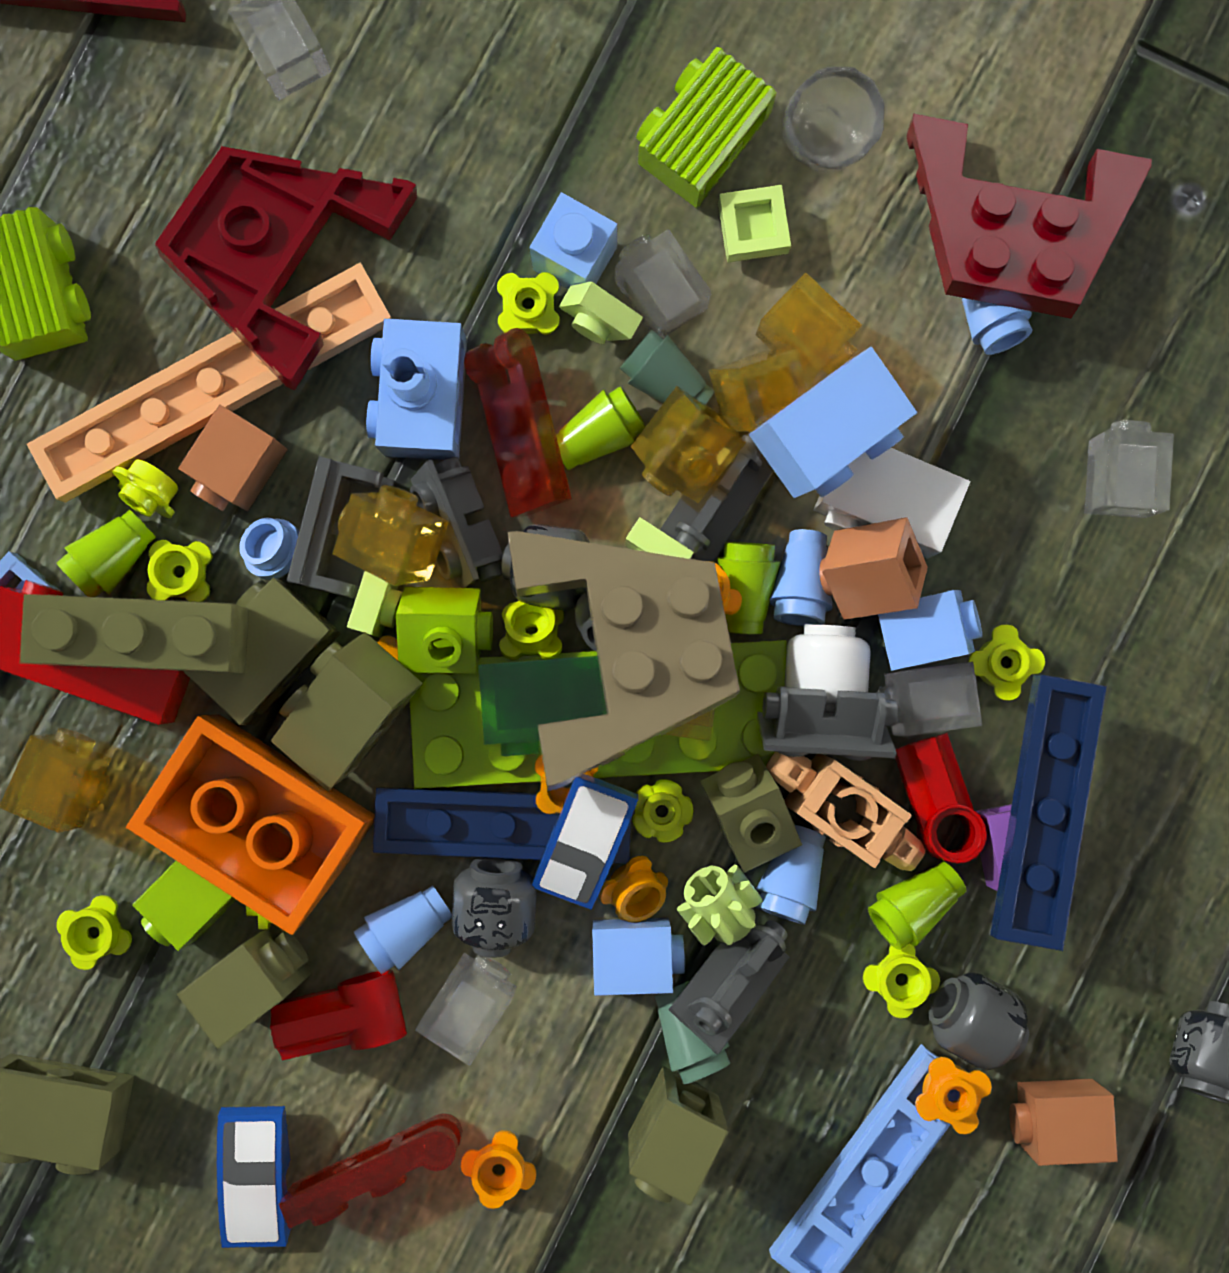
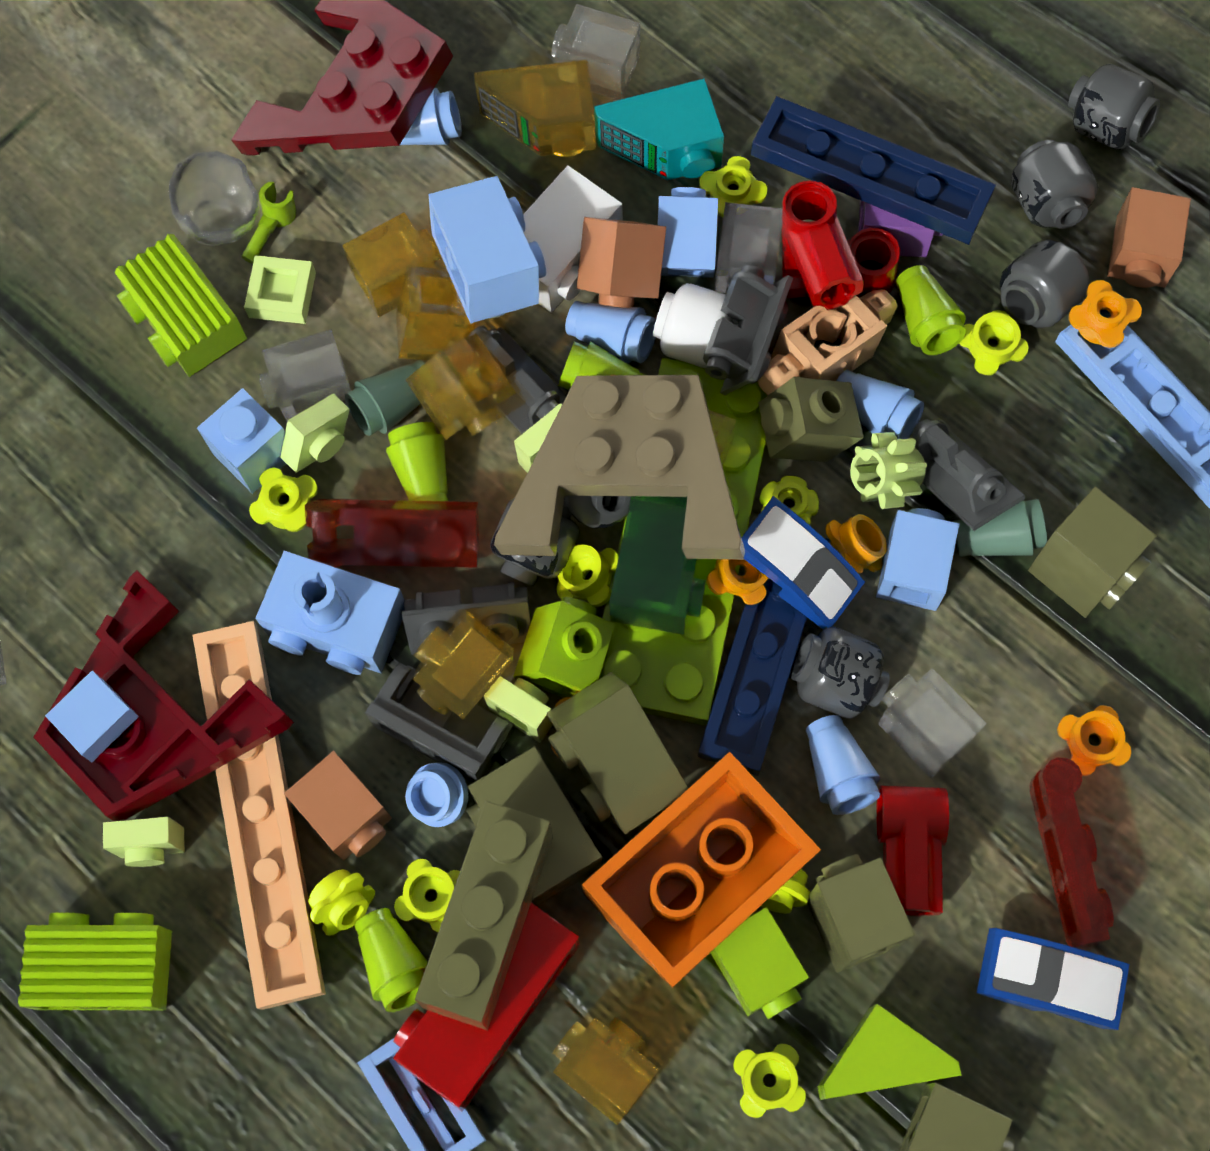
camera: 70 degrees left, 15 degrees down
none -> light blue tile [45,670,139,762]
none -> yellowish green plate [103,817,185,867]
none -> lime hand [241,182,296,264]
none -> clear yellow slope [474,60,596,157]
none -> teal slope [594,79,724,181]
none -> red piece [781,181,864,310]
none -> lime slope [817,1004,962,1100]
none -> dark grey head [1010,140,1098,229]

